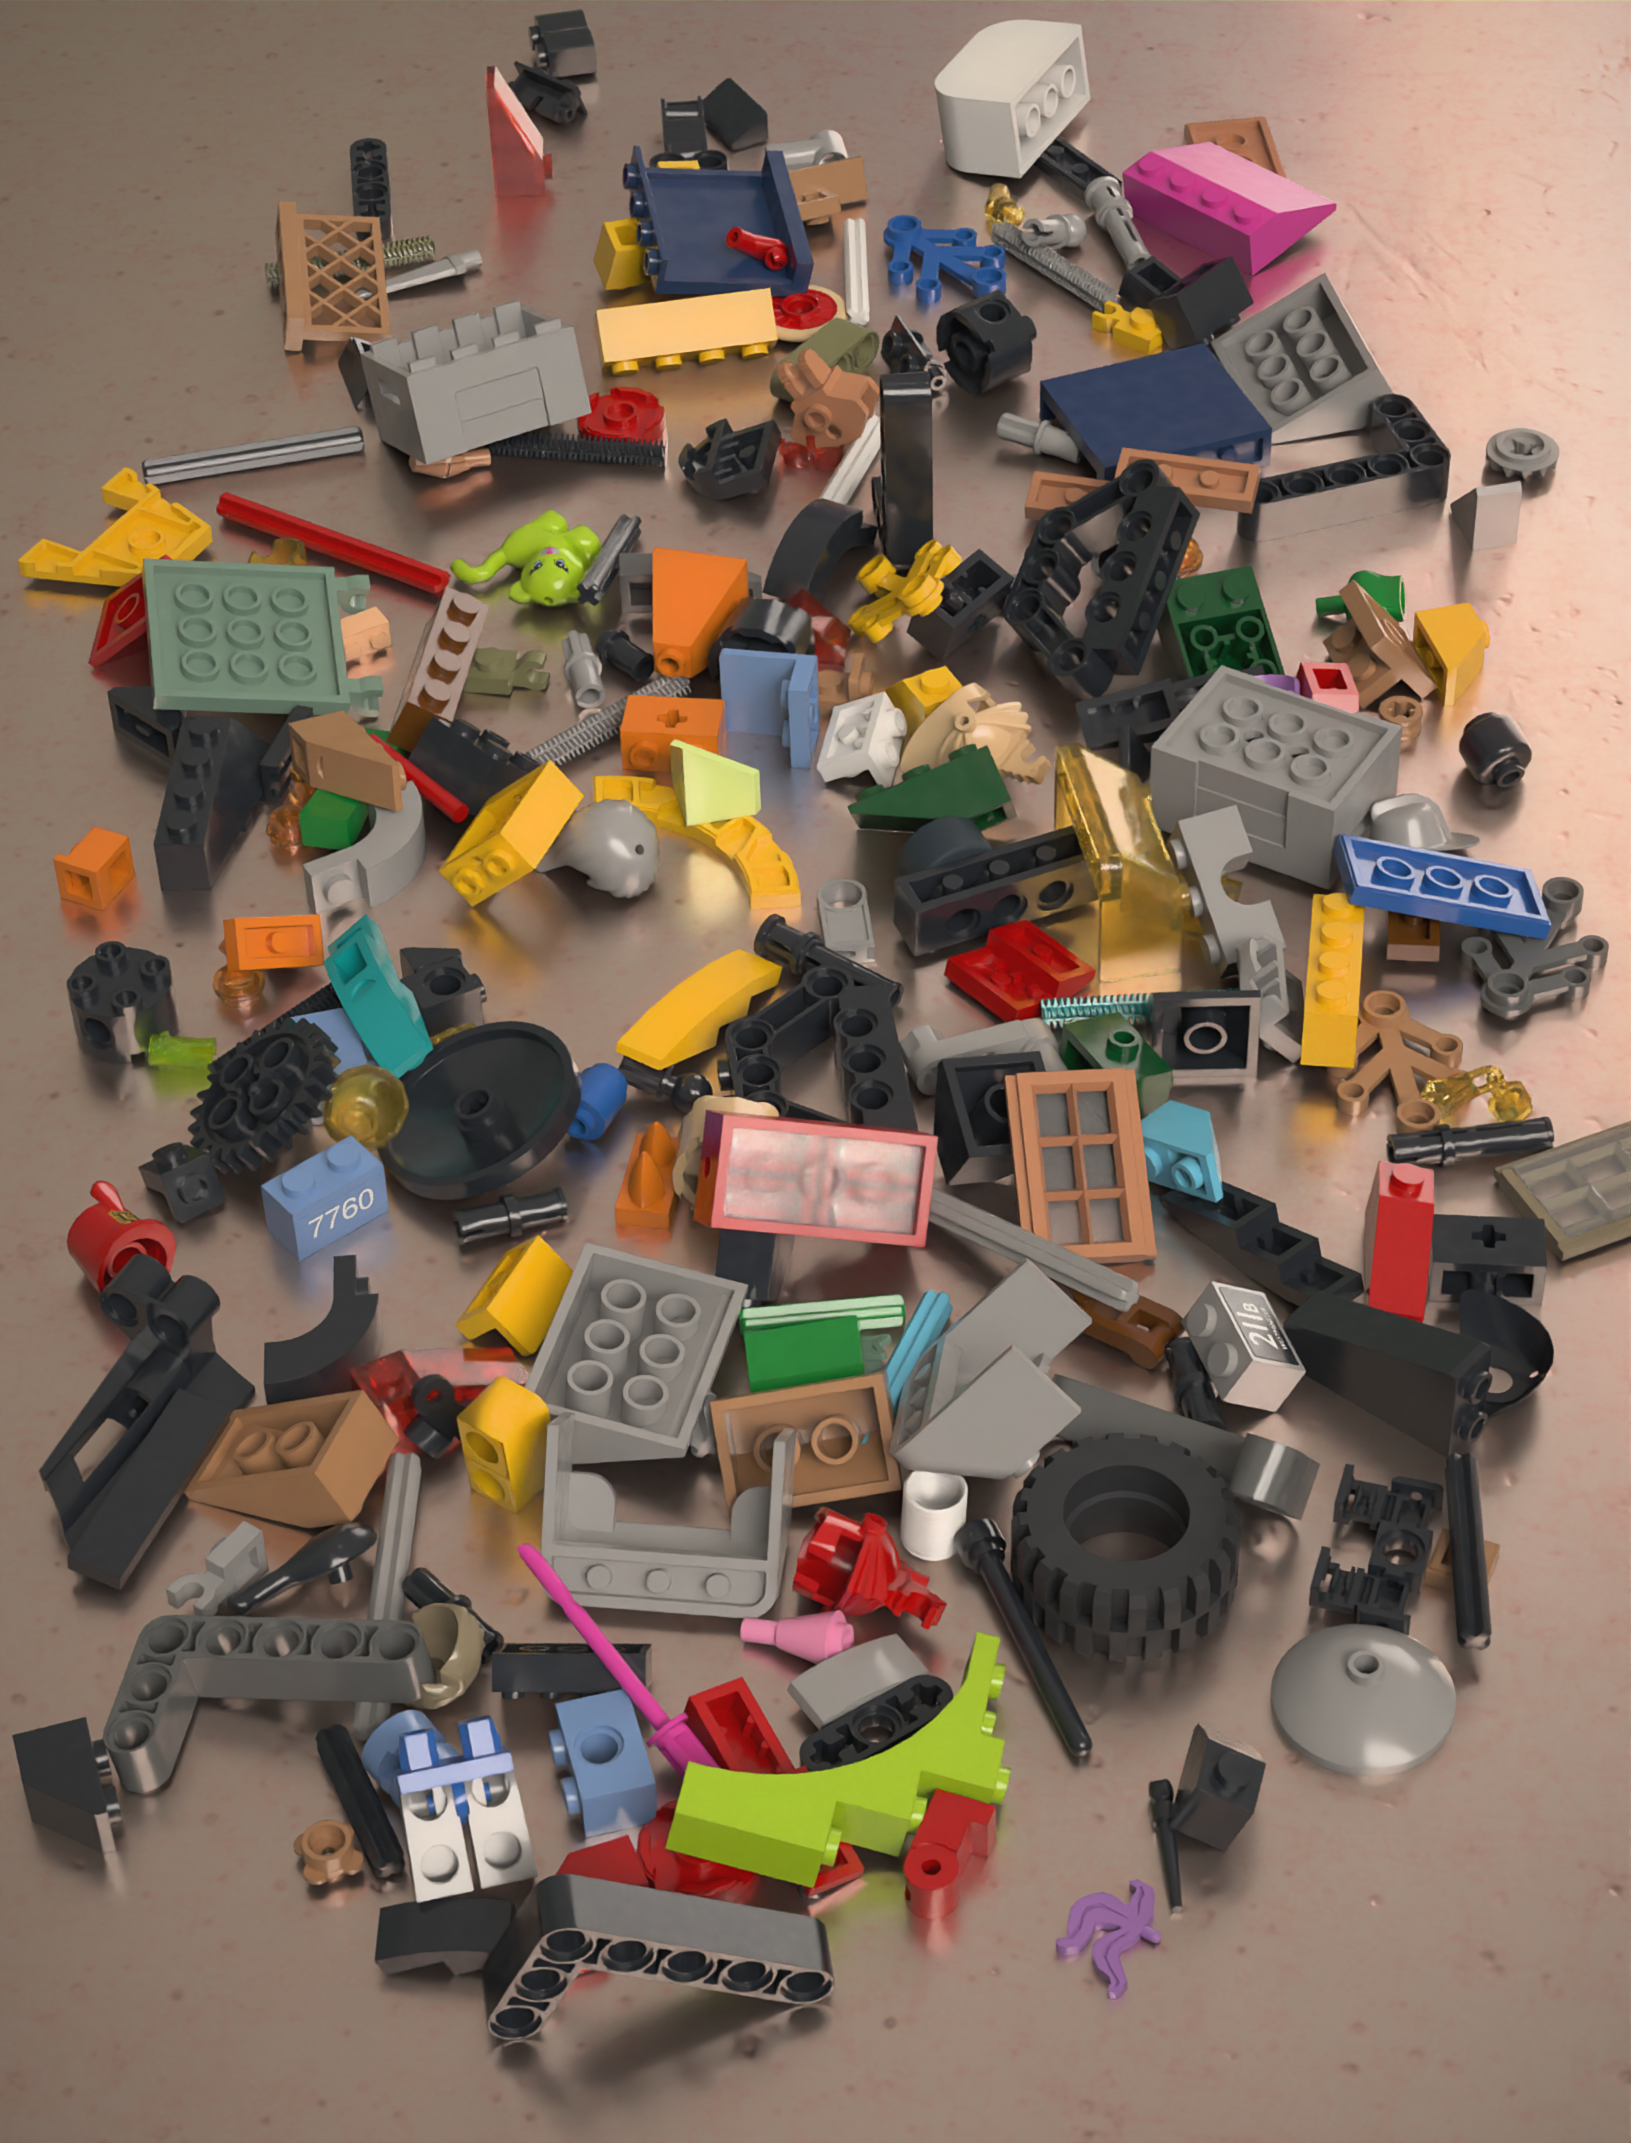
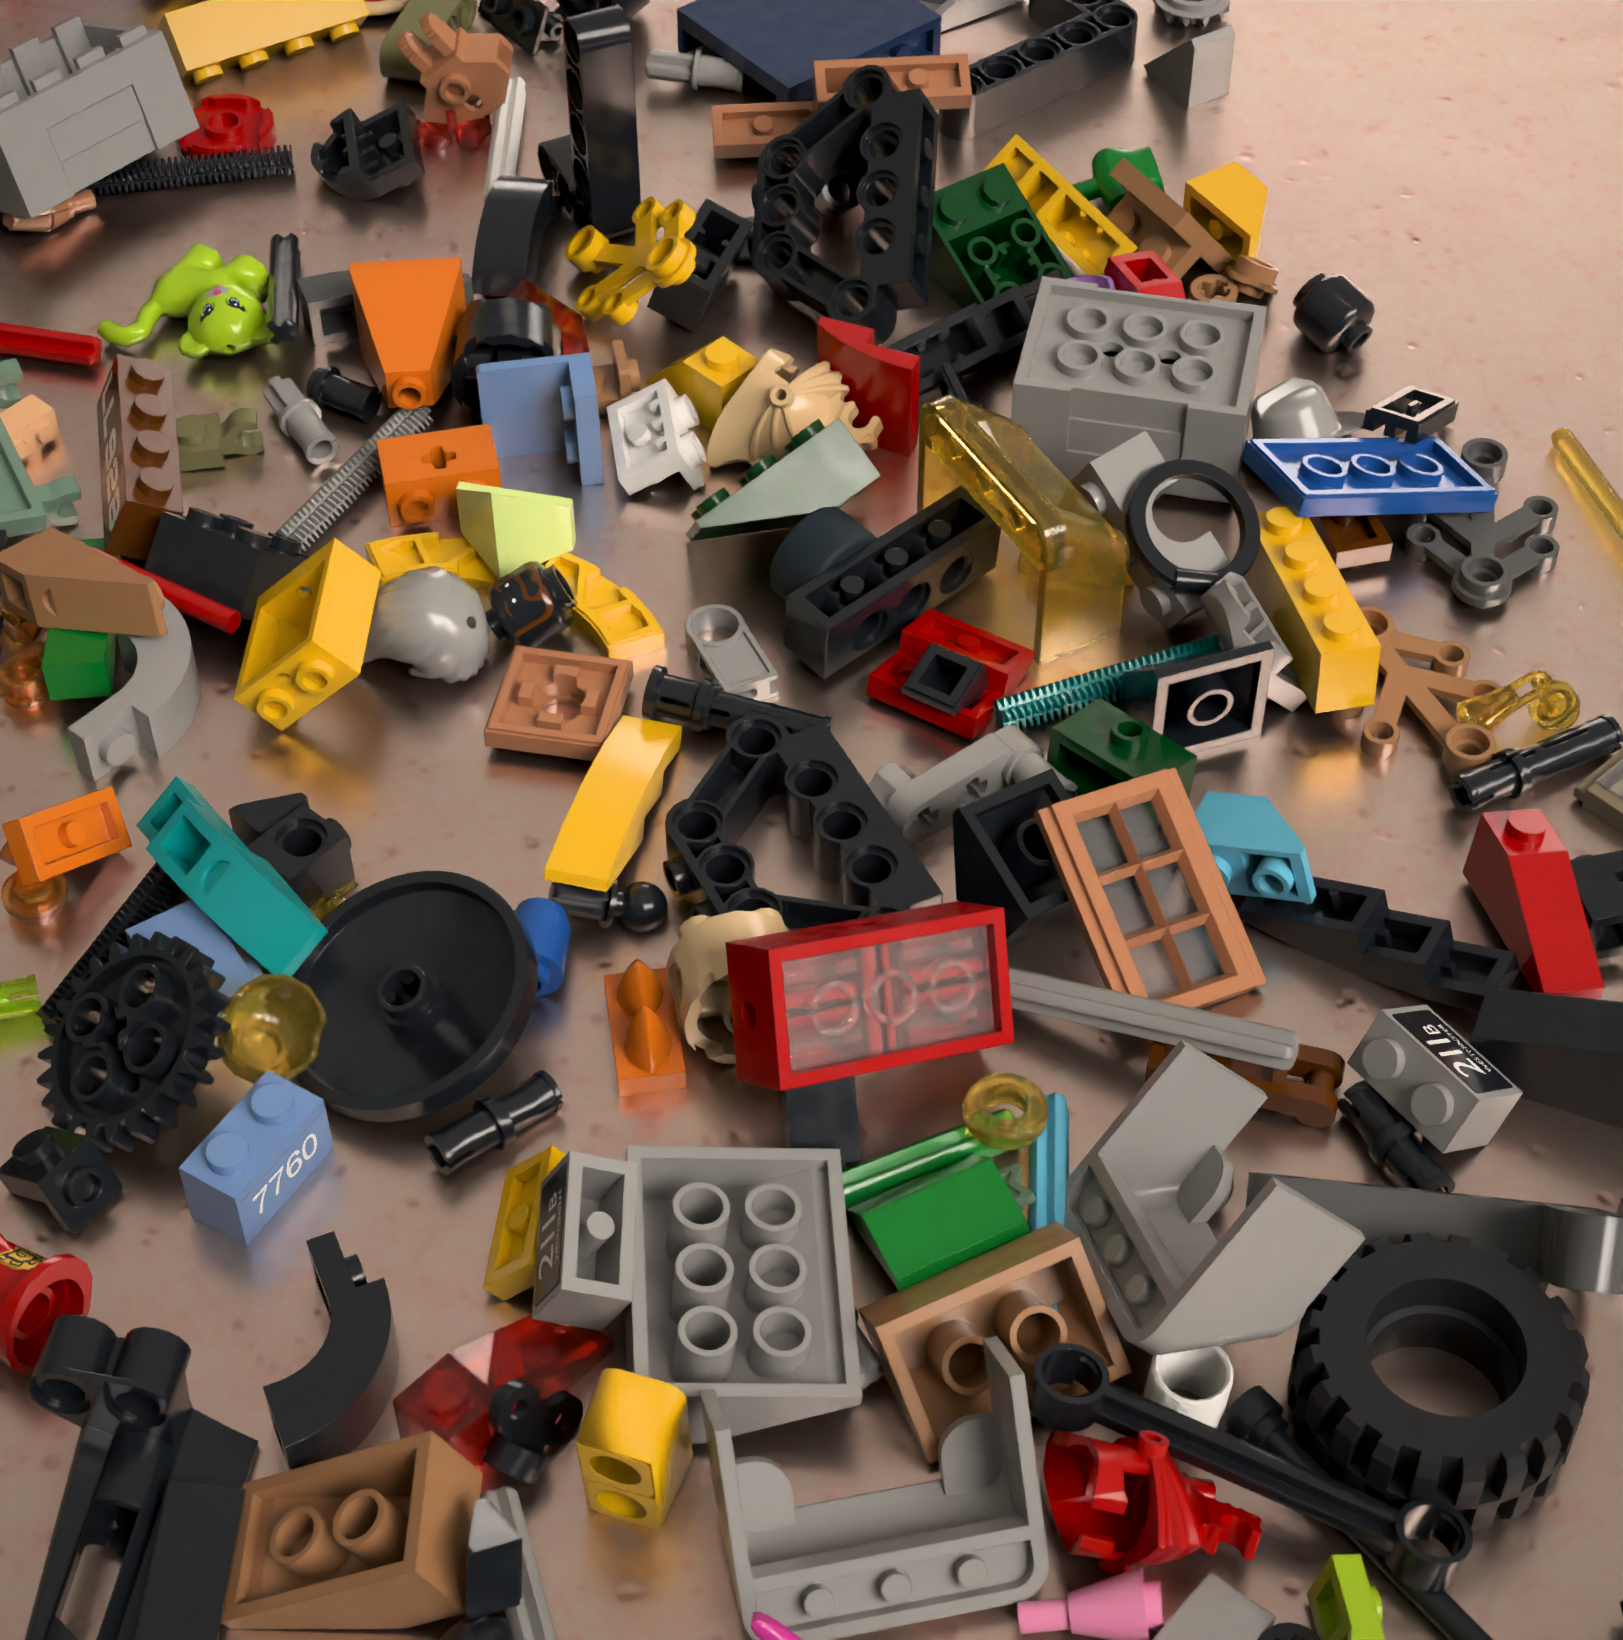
camera: 20 degrees left, 5 degrees up
none -> black slope [466,1497,522,1619]
none -> nougat piece [483,645,634,761]
none -> black head [485,561,578,648]
none -> light grey brick [532,1151,639,1331]
none -> red slope [817,316,920,457]
none -> black slope [901,642,988,717]
none -> clear yellow piece [962,1073,1049,1150]
none -> yellow slope [983,133,1138,275]
none -> black piece [1027,1343,1473,1592]
none -> black piece [1125,459,1260,595]
none -> medium nougat plate [1226,254,1279,299]
none -> black tile [1362,385,1459,445]

